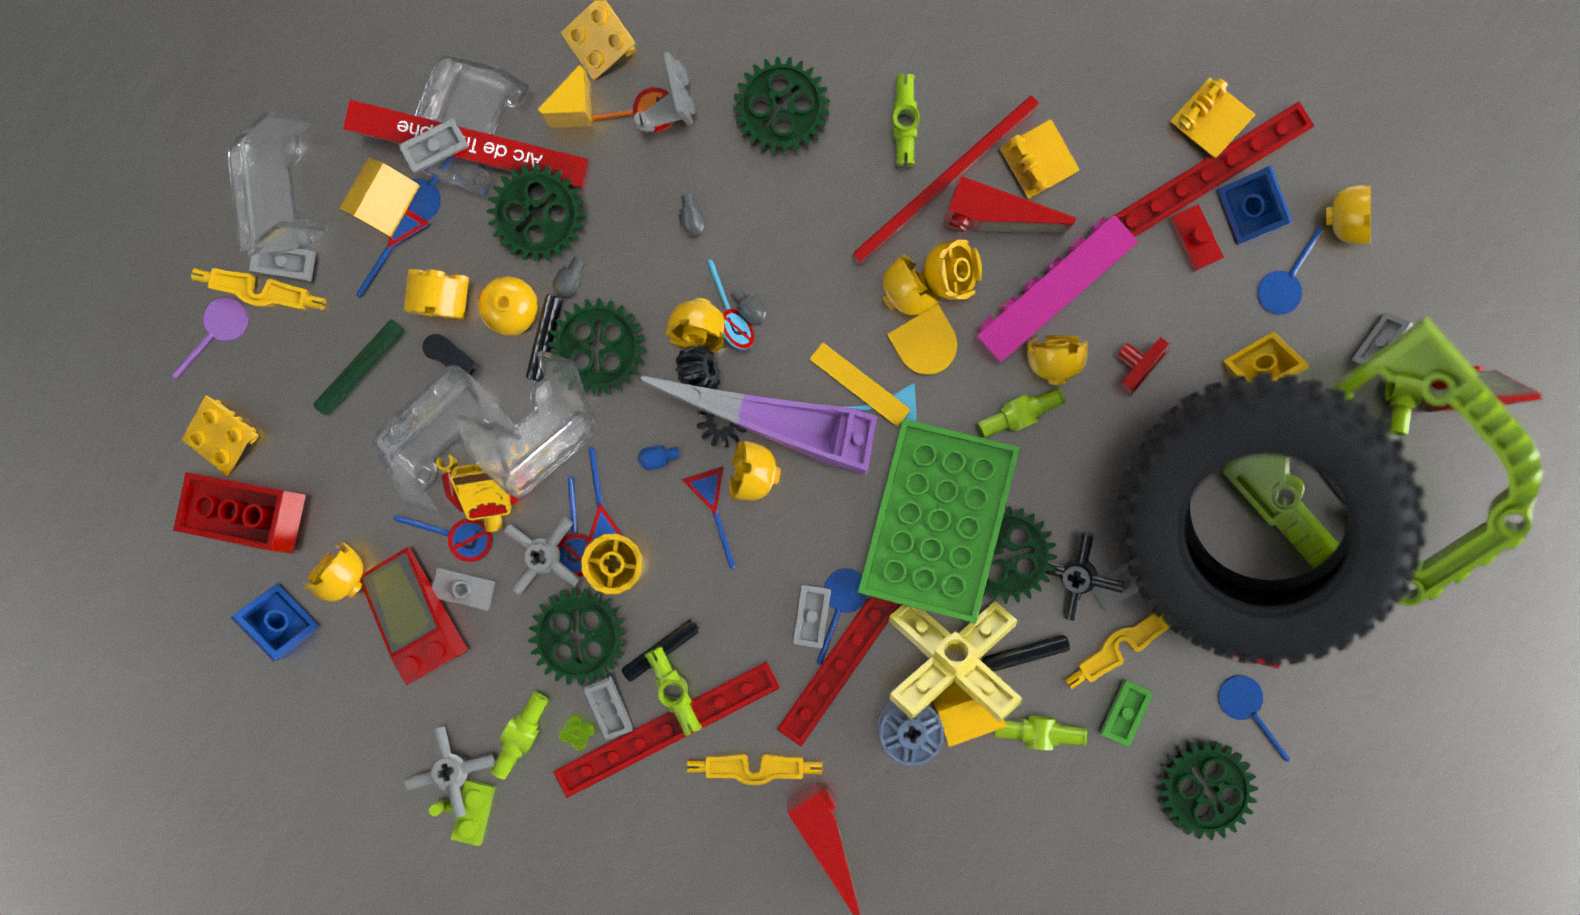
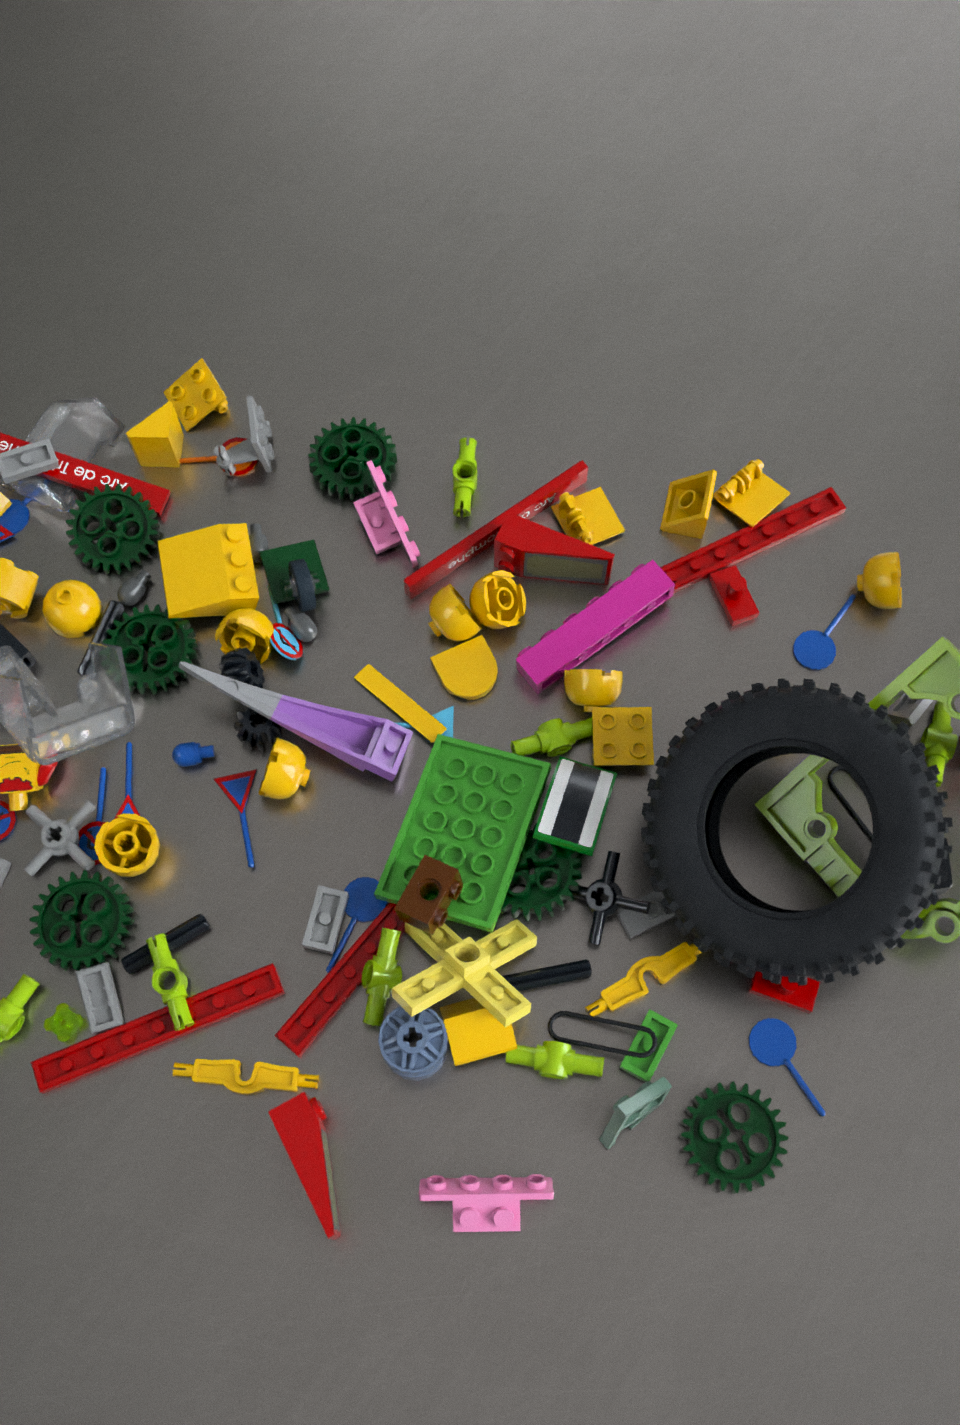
camera: 10 degrees right, 20 degrees down
red tile [1117,337,1170,396] -> none
blue slope [1217,166,1293,244] -> none
none -> yellow slope [157,523,259,619]
none -> dark green plate [259,539,329,612]
none -> bright pink bracket [353,460,421,568]
none -> lime pin [362,928,402,1026]
none -> reddish brown brick [394,855,463,935]
none -> bright pink bracket [419,1174,554,1232]
none -> slope [533,756,617,856]
none -> black piece [548,1011,657,1058]
none -> yellow hinge [592,707,654,766]
none -> sand green wing [599,1076,672,1150]
none -> yellow slope [660,469,717,539]

